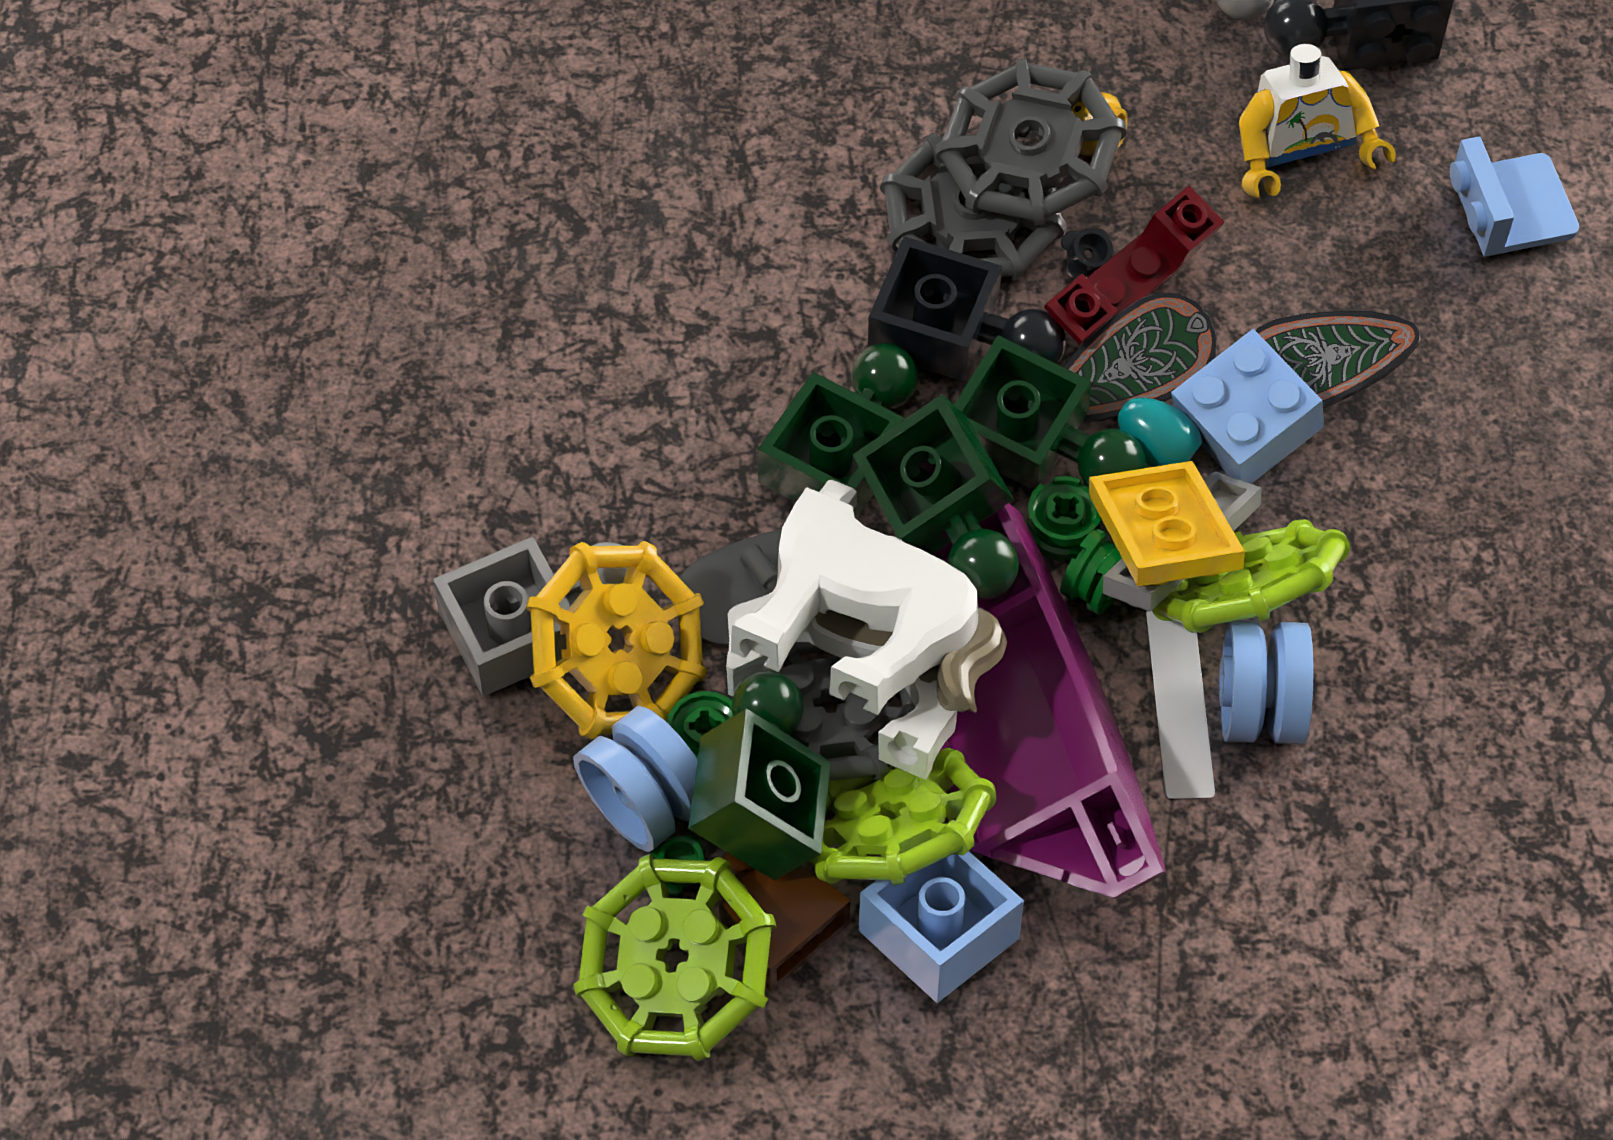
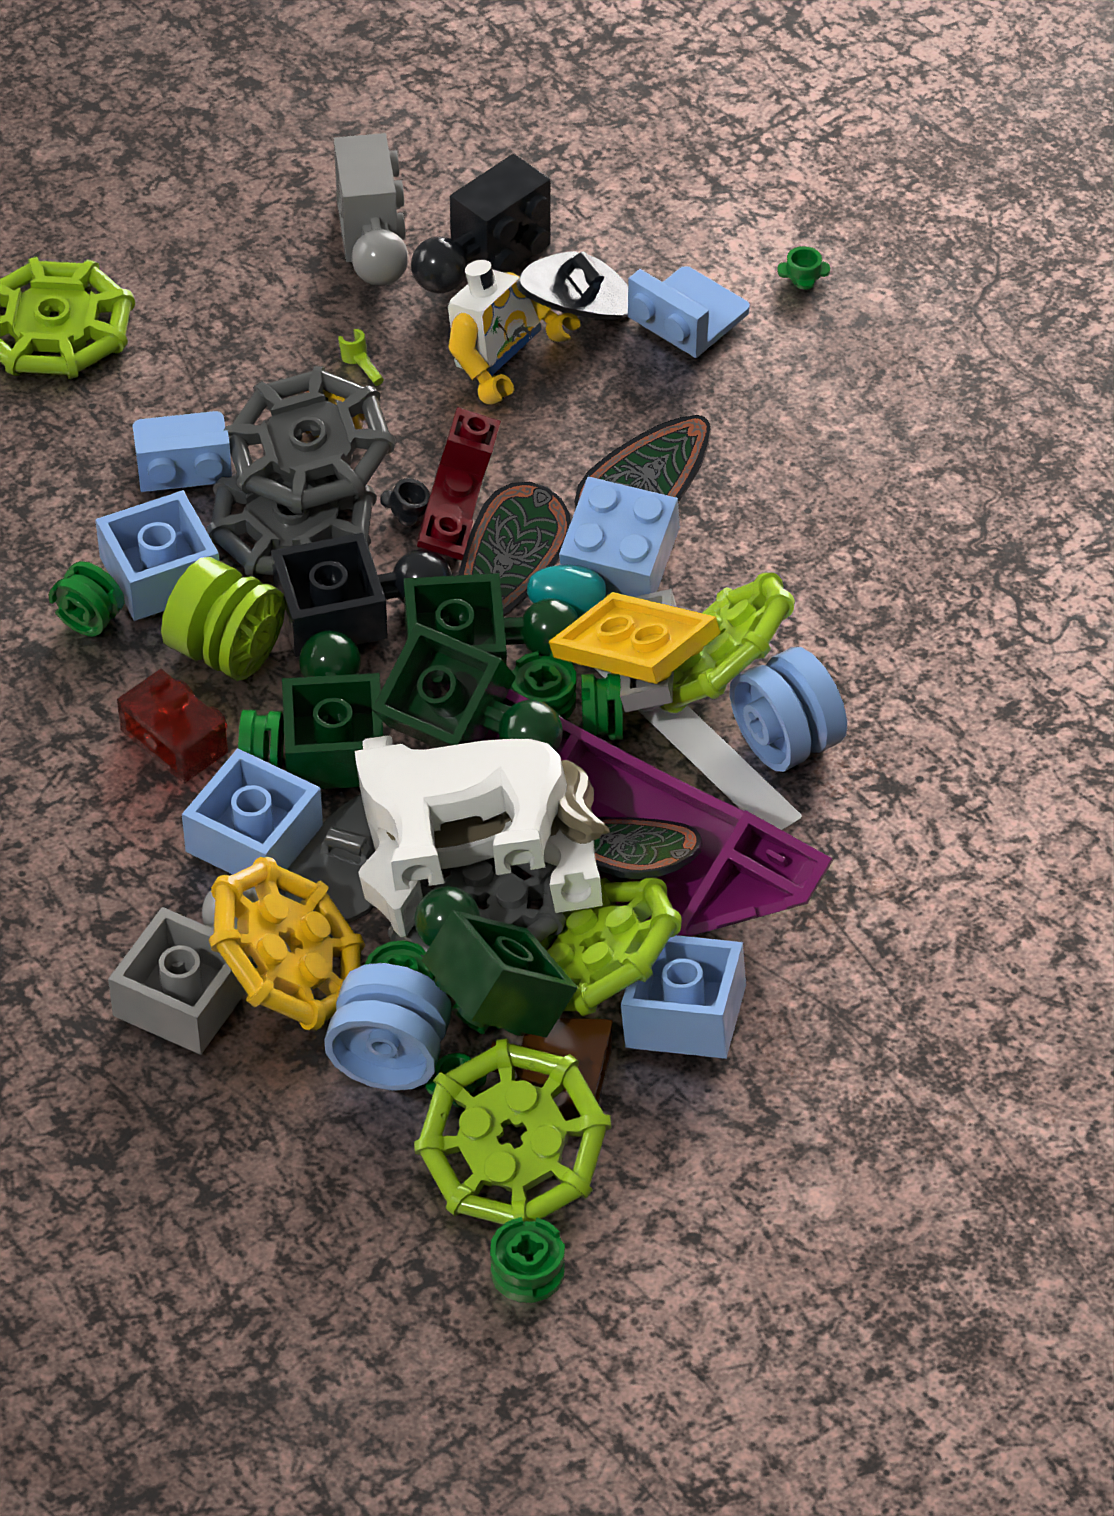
camera: 35 degrees left, 10 degrees down
none -> green wheel [48,561,125,636]
none -> light blue brick [95,490,219,621]
none -> clear red brick [117,668,228,784]
none -> light blue bracket [133,411,232,492]
none -> lime wheel [161,557,285,681]
none -> light blue brick [182,748,323,874]
none -> green wheel [238,710,284,769]
none -> lime hand [338,329,384,386]
none -> green wheel [490,1217,565,1303]
none -> shield [516,251,628,320]
none -> shield [594,816,702,882]

